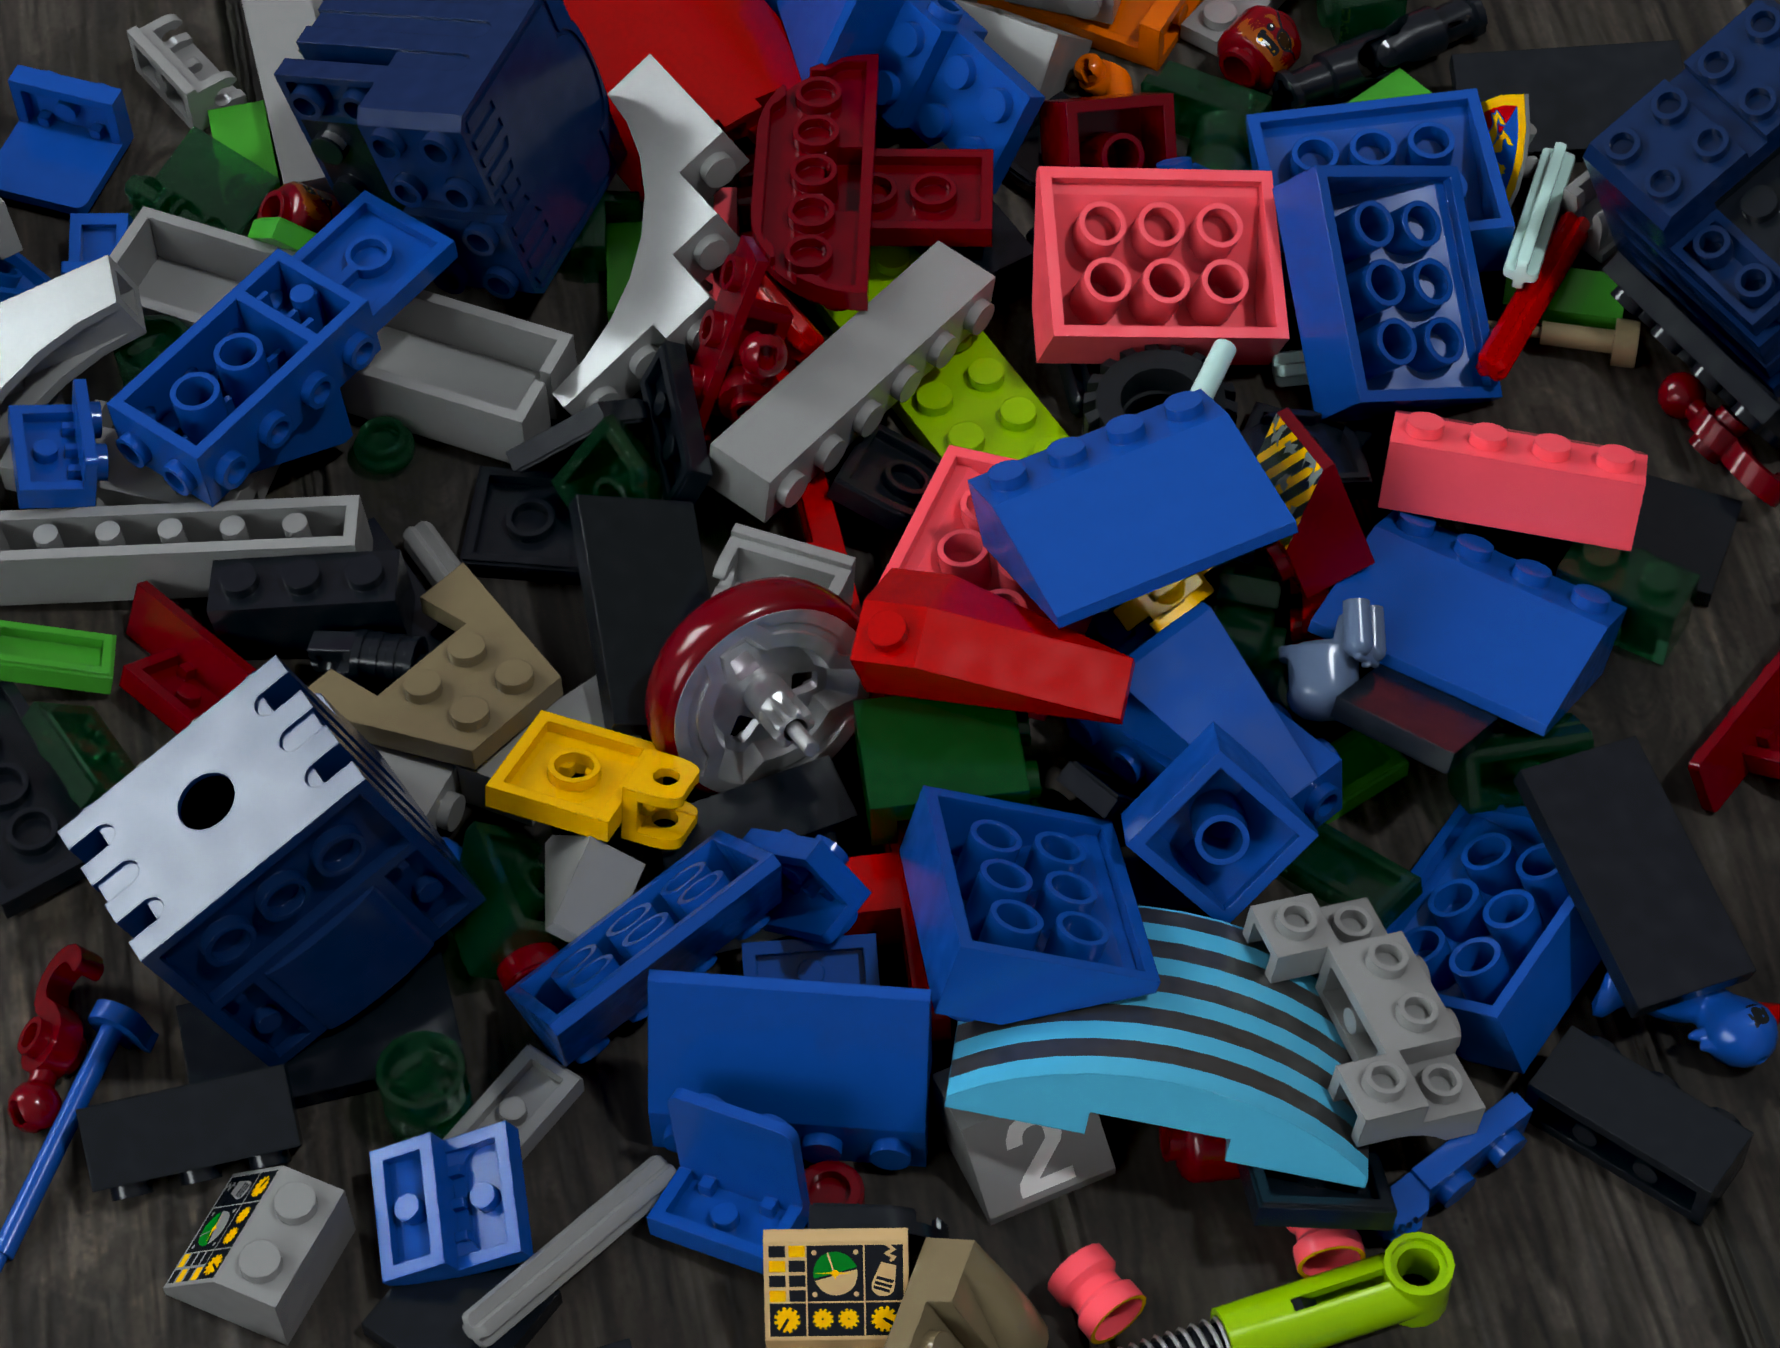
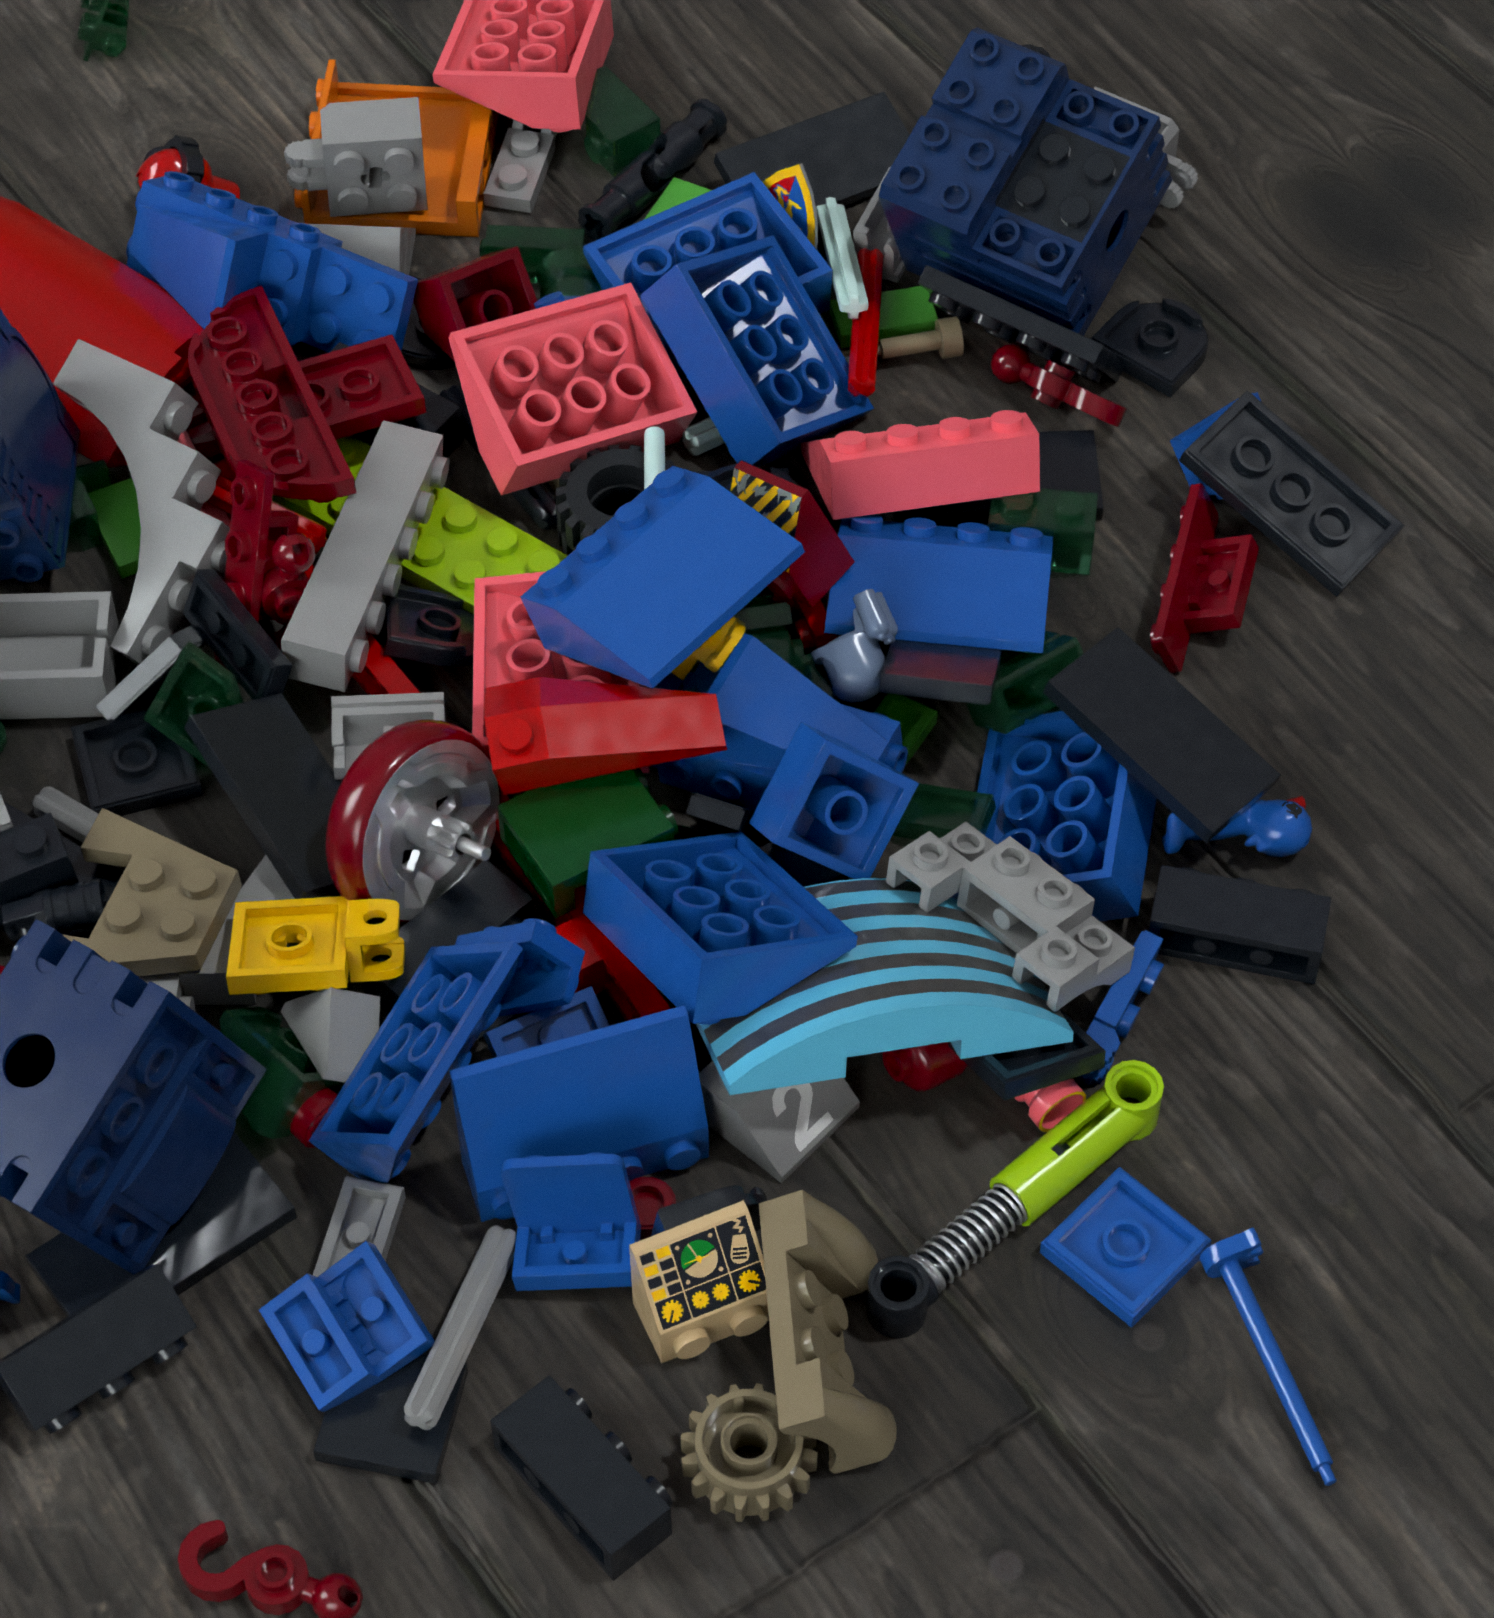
camera: 25 degrees left, 0 degrees up
light grey slope [163,1165,356,1346] -> none
clear green wheel [375,1030,474,1143] -> none
coral wheel [1047,1243,1147,1344] -> none
orange arm [1073,53,1134,96] -> none
dark red head [1217,5,1302,91] -> none

